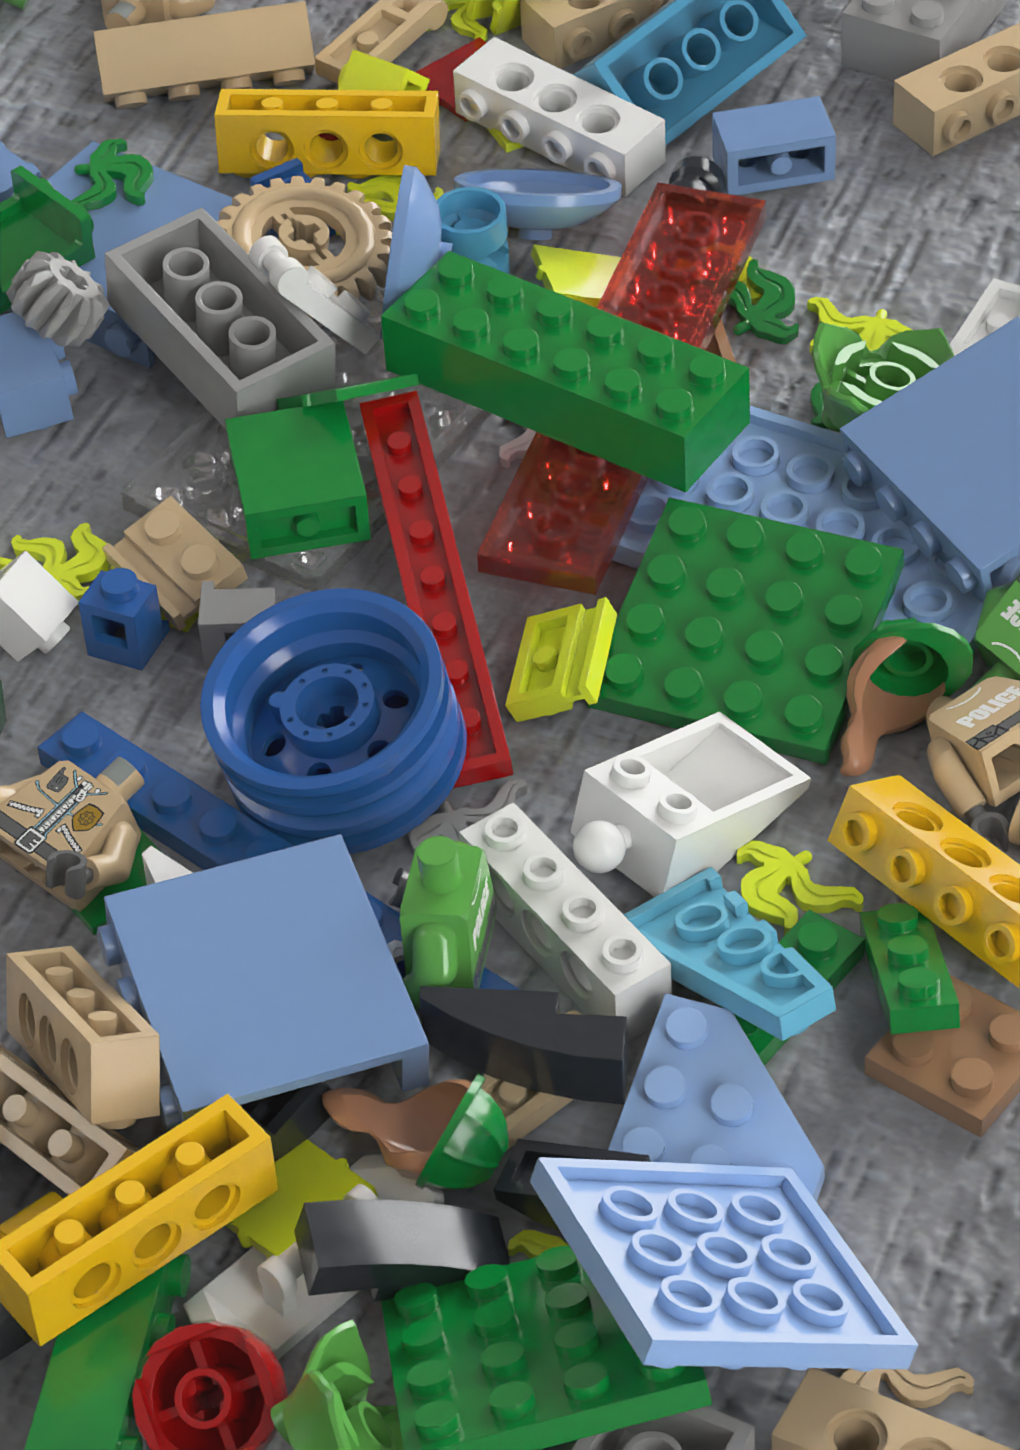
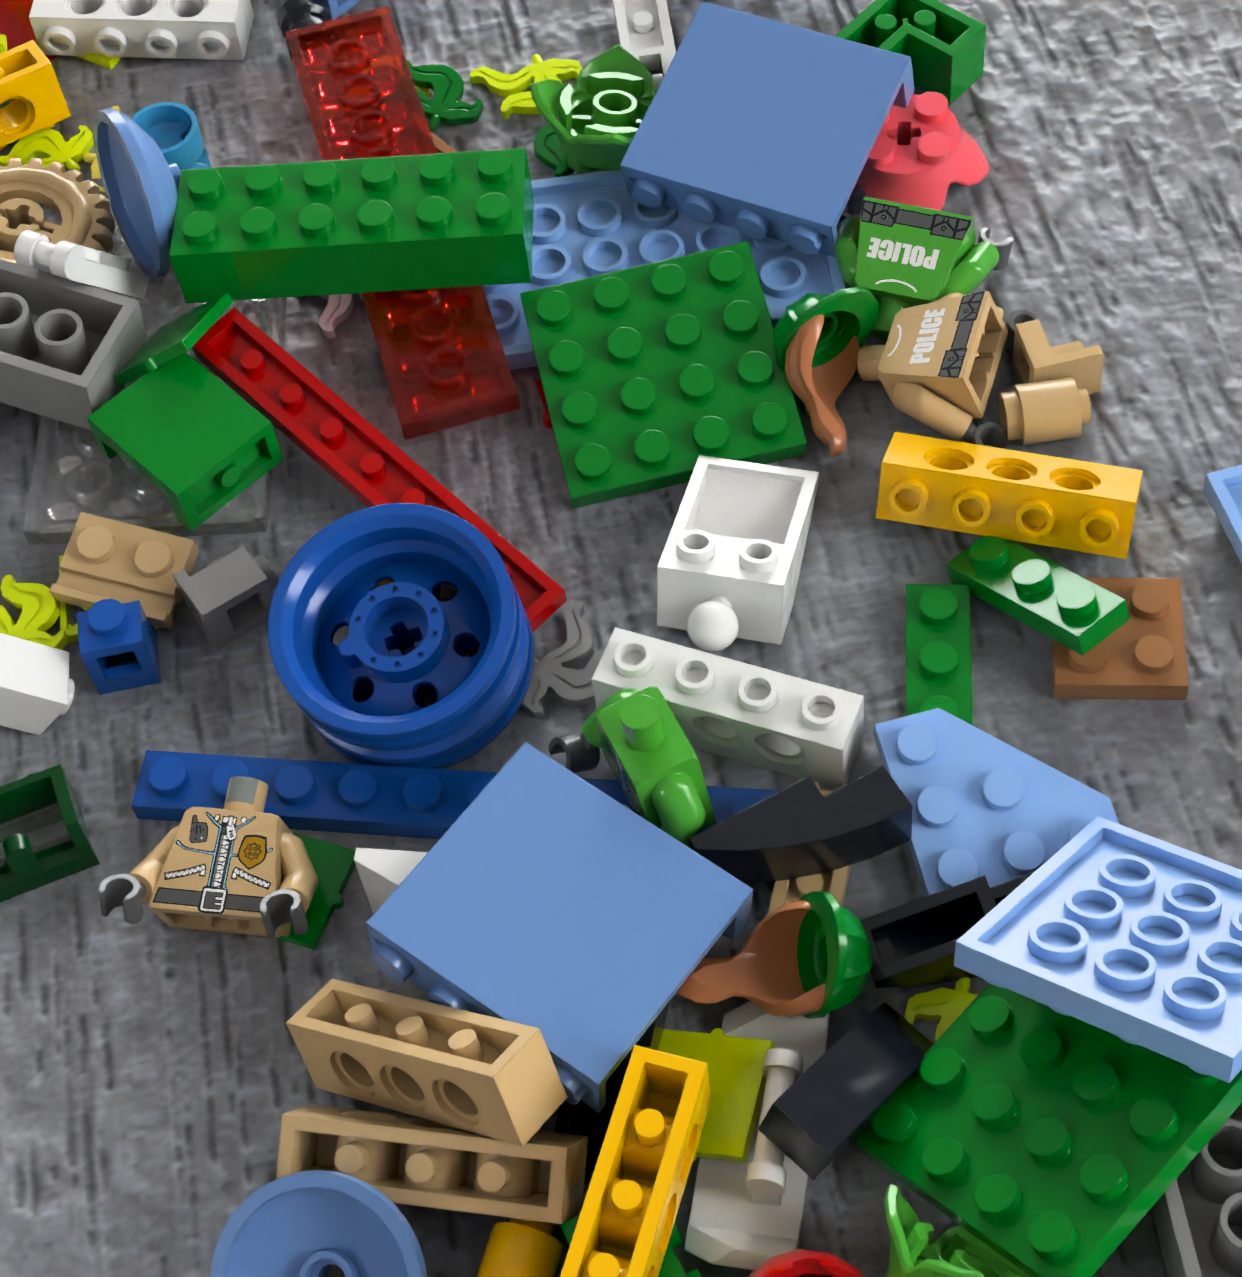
camera: 30 degrees left, 10 degrees up
medium blue dish [454,168,622,240] -> none
neon yellow plate [505,597,617,722] -> none
neon yellow piece [531,245,648,314] -> none
medium azure wing [623,867,836,1041] -> none
neon yellow piece [736,840,864,935] -> none

